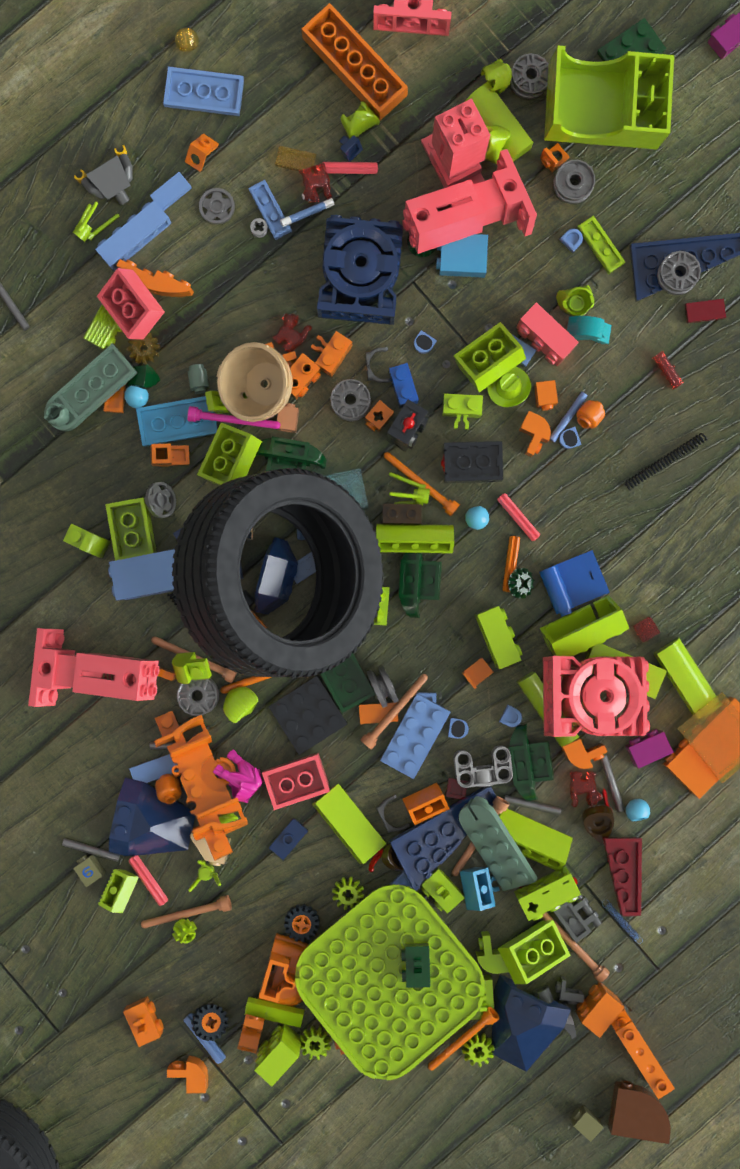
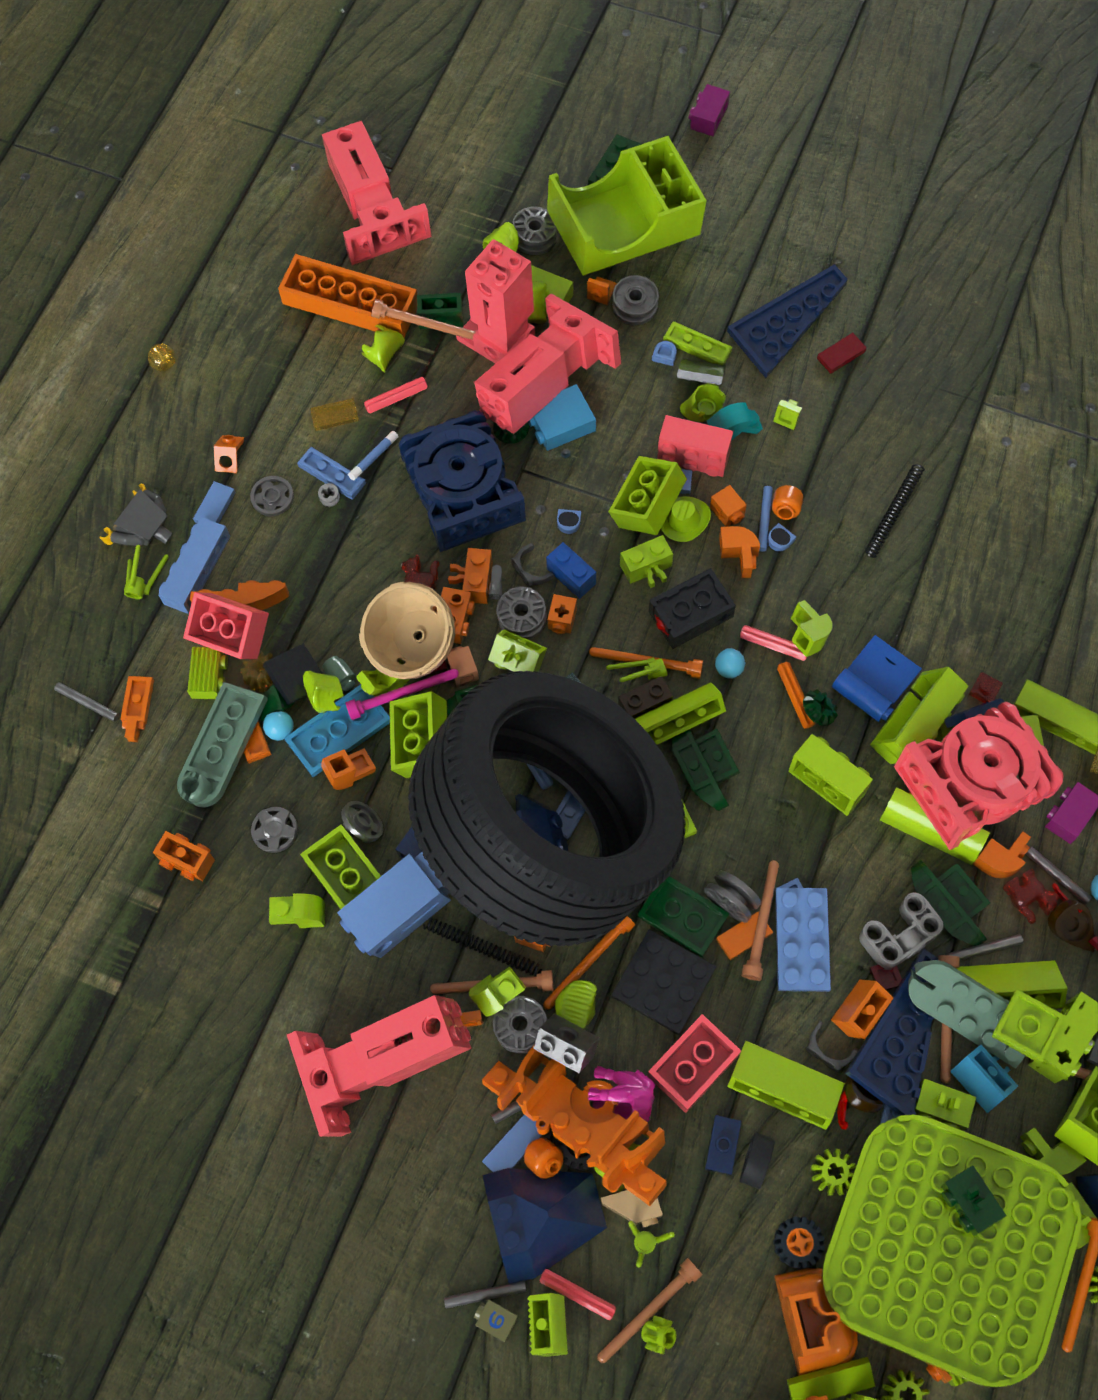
camera: 25 degrees left, 20 degrees down
medium blue plate [163,67,244,116] -> none
clear red animal [299,163,332,203] -> none
dark blue tile [339,135,363,162] -> none
black piece [387,399,429,452] -> none
tile [448,718,469,739] -> none
orange bracket [462,657,493,689] -> none
medium blue tile [499,704,522,727] -> none
clear red pin [653,351,684,390] -> none
flat silver wheel [657,251,701,295] -> none
none -> orange hinge [120,676,154,742]
none -> orange brick [153,831,215,882]
none -> flat silver wheel [251,807,298,853]
none -> black tile [263,643,323,705]
none -> lime hair [303,671,343,713]
none -> nougat piece [371,299,475,340]
none -> dark green brick [417,293,464,329]
none -> dark grey cap [488,565,502,600]
none -> lime brick [488,629,547,672]
none -> flat silver brick [533,1014,600,1073]
none -> tile [677,358,726,385]
none -> black tyre [740,1132,775,1189]
none -> lime tile [773,399,802,430]
none -> lime brick [791,600,832,657]
none -> dark blue tile [944,698,1004,728]
none -> lime tile [992,989,1066,1064]

